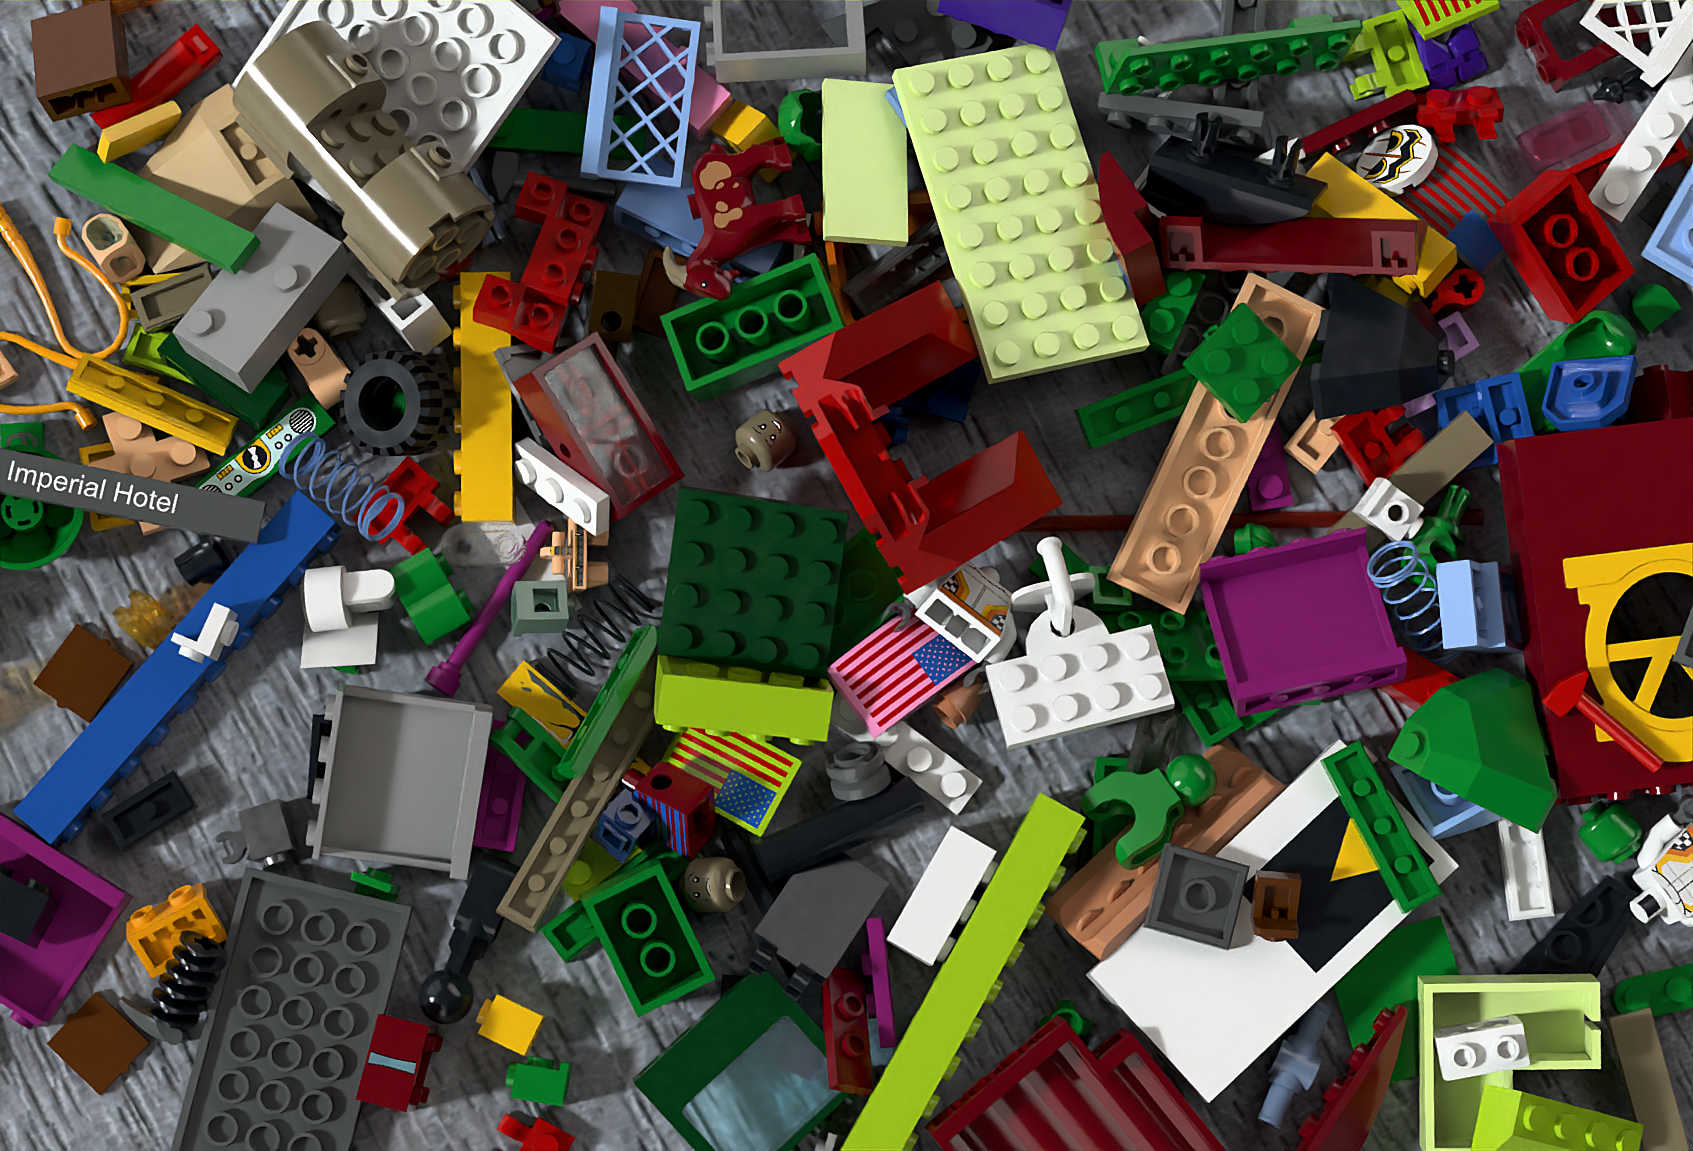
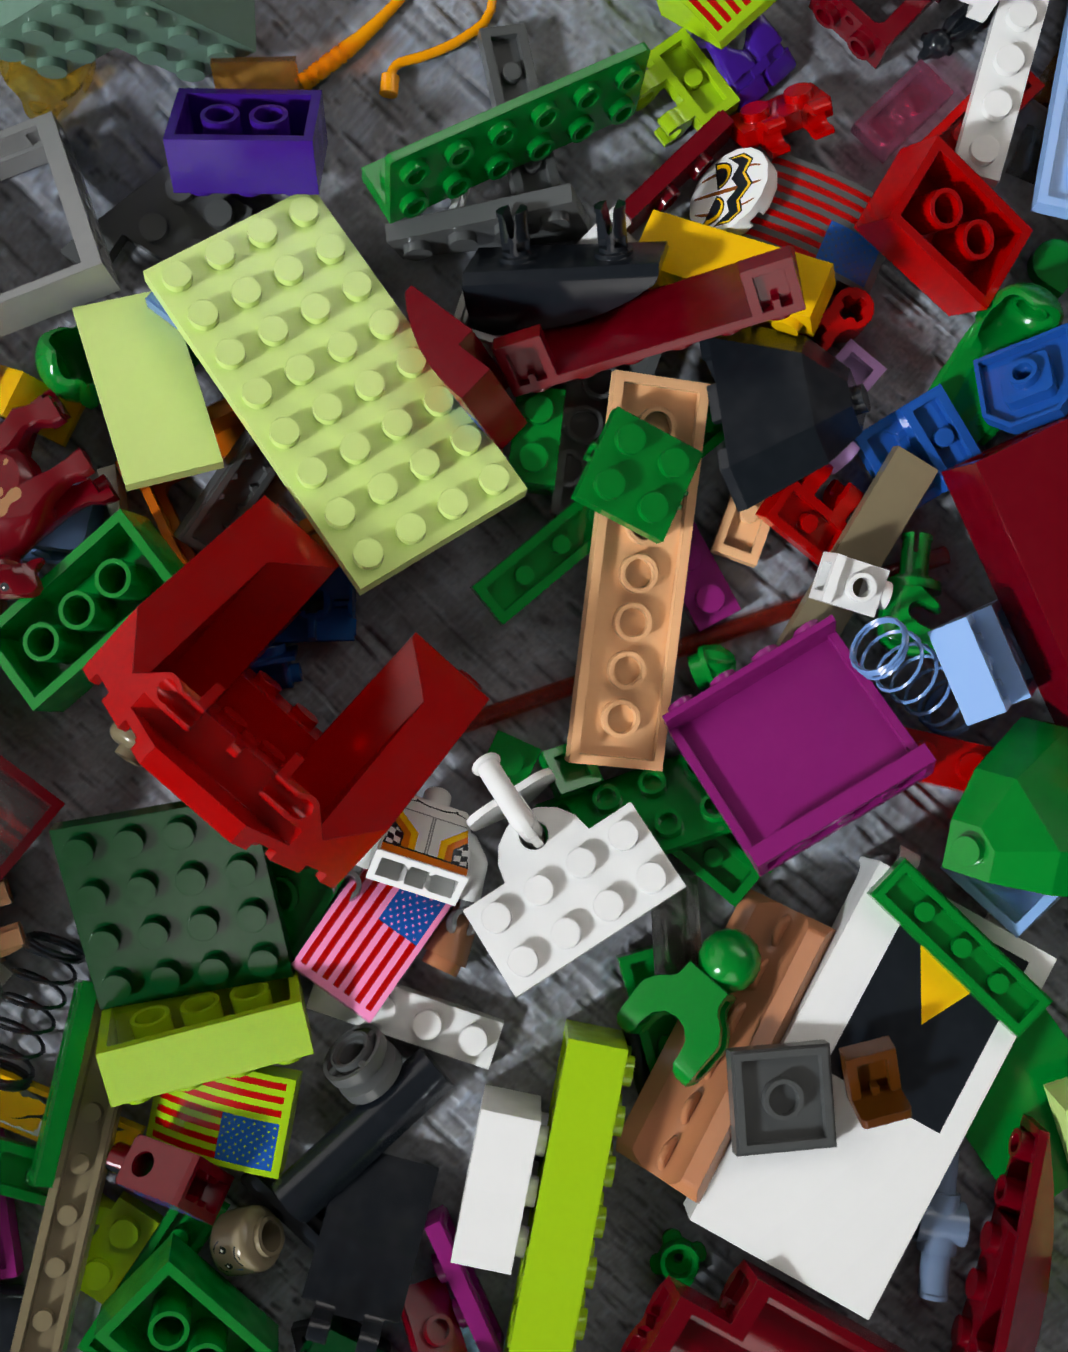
camera: 15 degrees left, 5 degrees up
dark blue window [590,788,658,864] -> none

